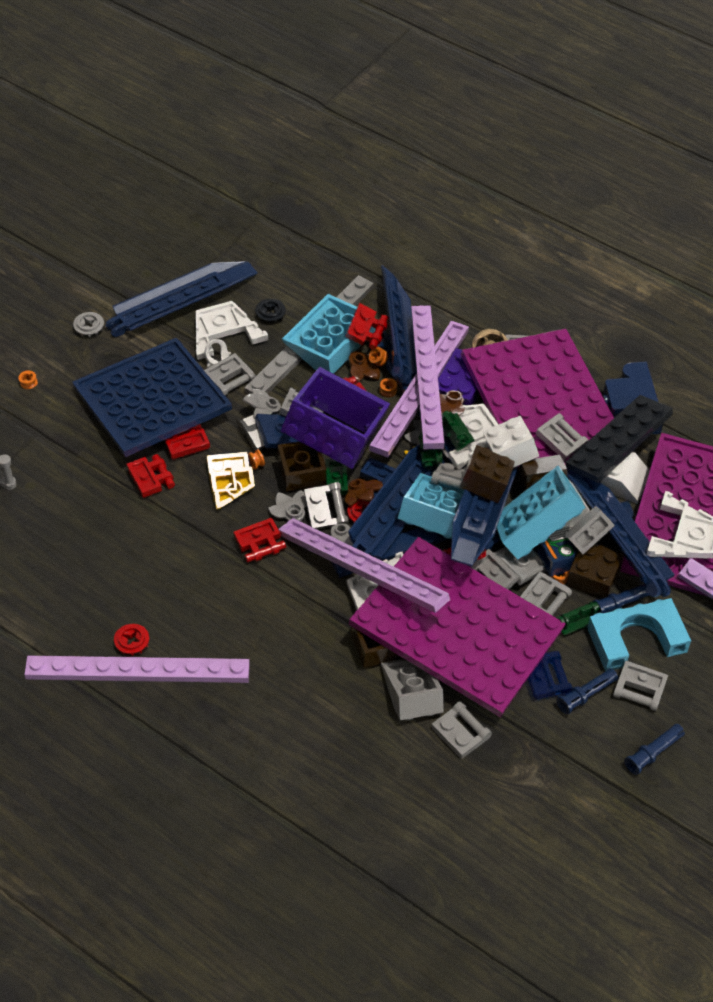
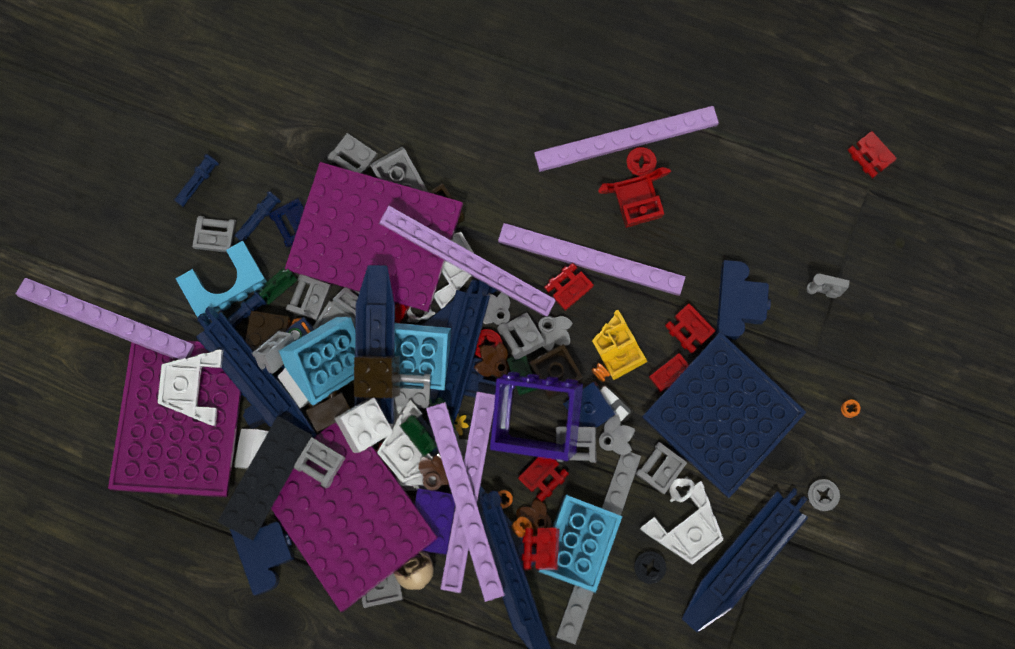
camera: 170 degrees right, 25 degrees up
none -> lavender plate [498,223,685,296]
none -> red piece [598,167,671,228]
none -> dark blue brick [716,260,771,340]

